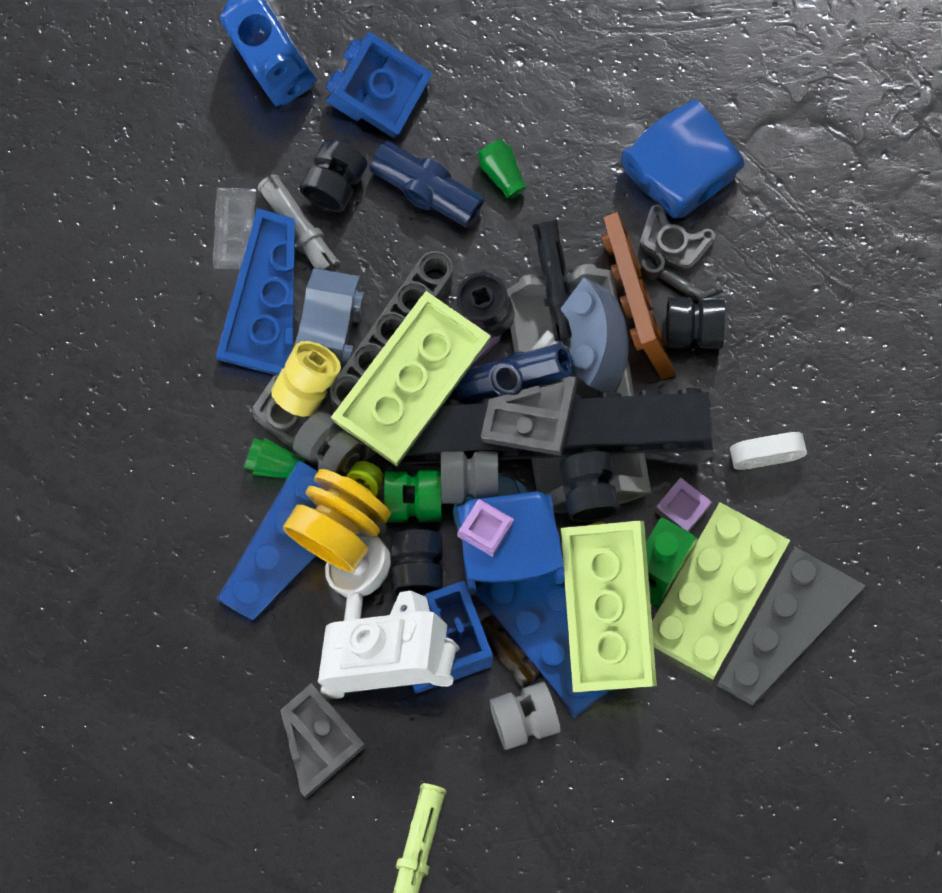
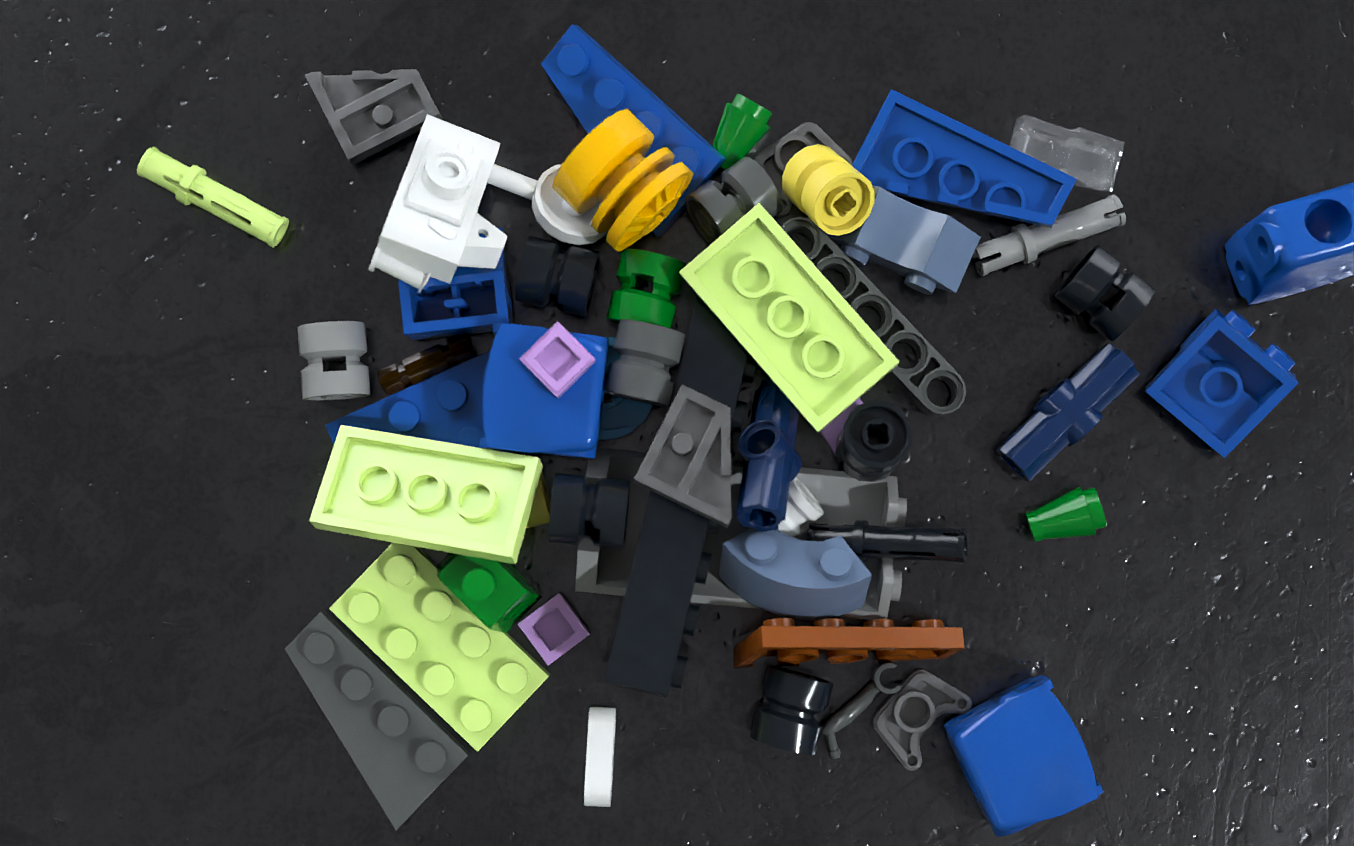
camera: 105 degrees right, 15 degrees up
lime bush [346,461,384,497] -> none

